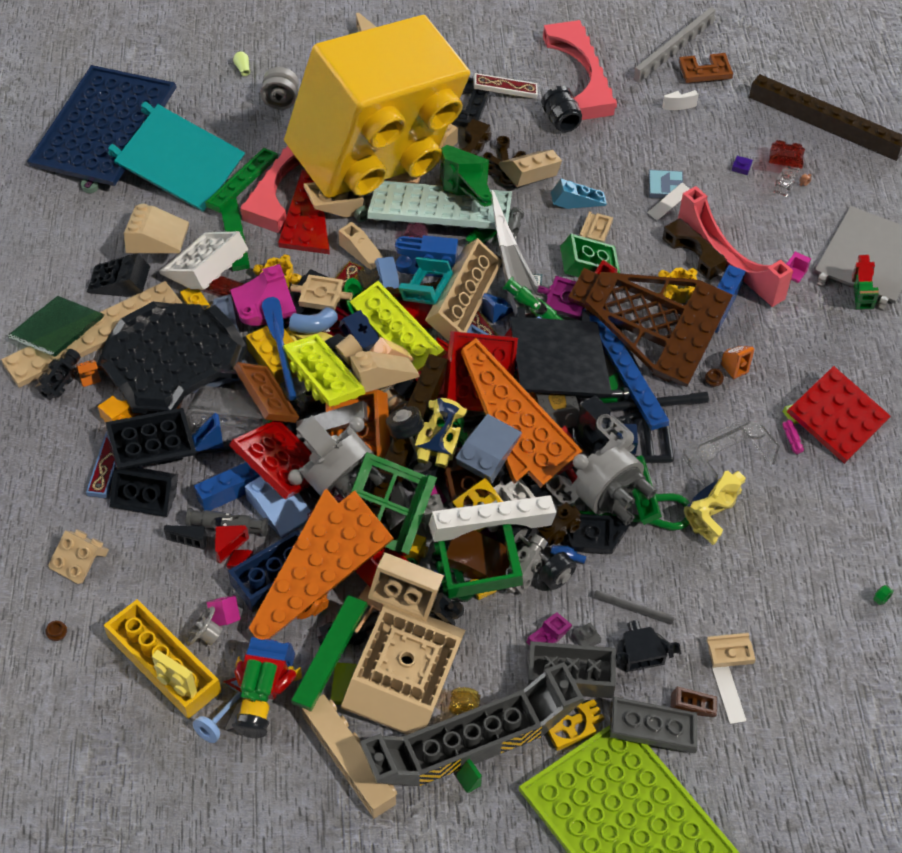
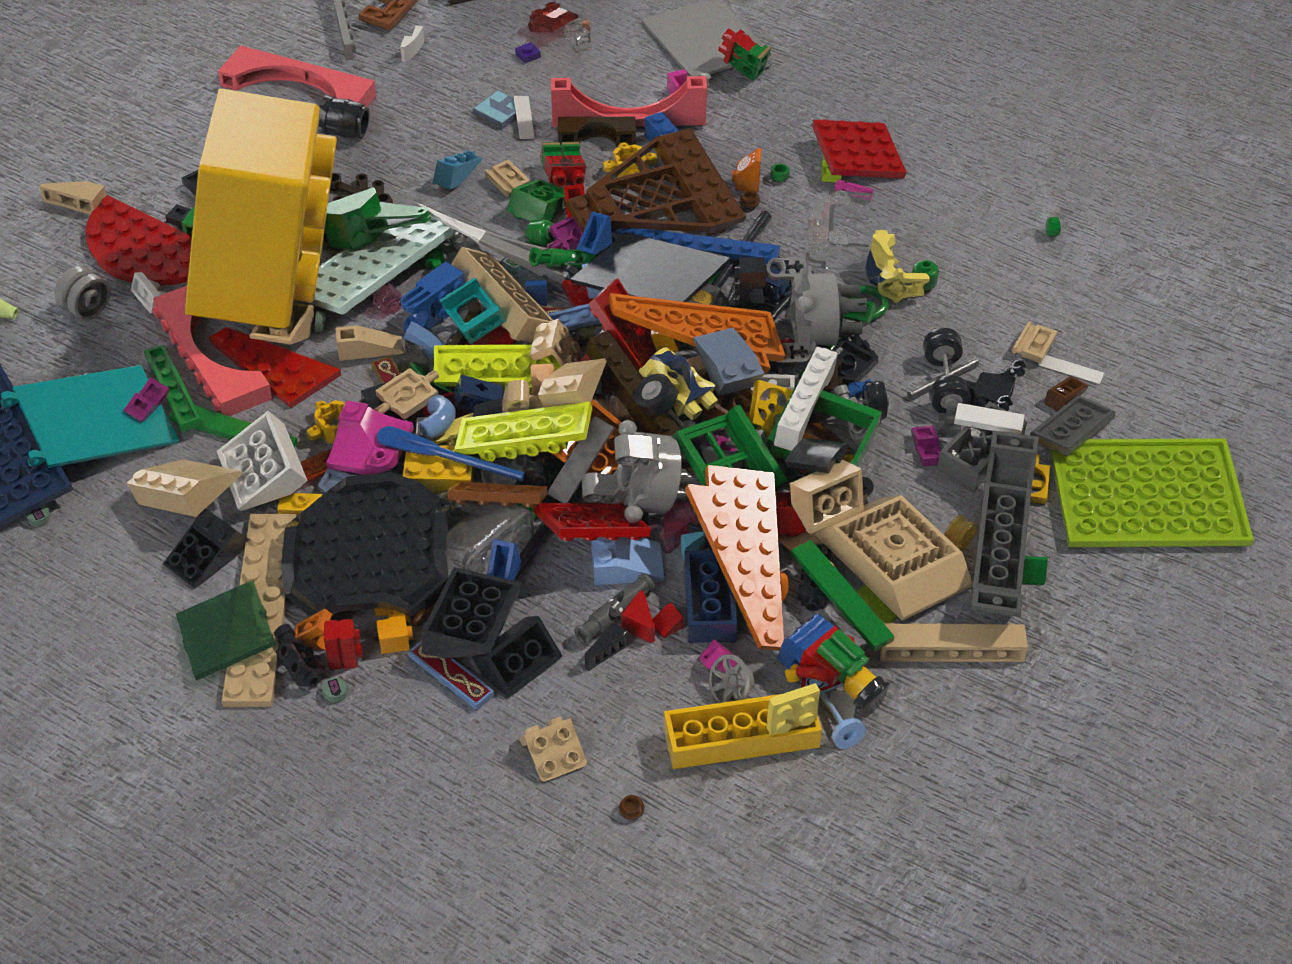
camera: 55 degrees left, 5 degrees down
blue brick [194,462,260,511] -> none
tan slope [498,150,562,187] -> none
none -> magenta slope [123,377,170,423]
none -> sand green tile [322,678,348,703]
none -> red brick [324,619,362,670]
none -> green head [525,219,555,246]
none -> tan bracket [530,319,580,366]
none -> hips [540,142,586,187]
none -> blue slope [576,211,612,255]
none -> green tile [771,163,790,182]
none -> black slope [785,438,849,473]
none -> green head [912,260,939,291]
none -> black axle [923,328,971,413]
none -> white tile [954,403,1025,434]

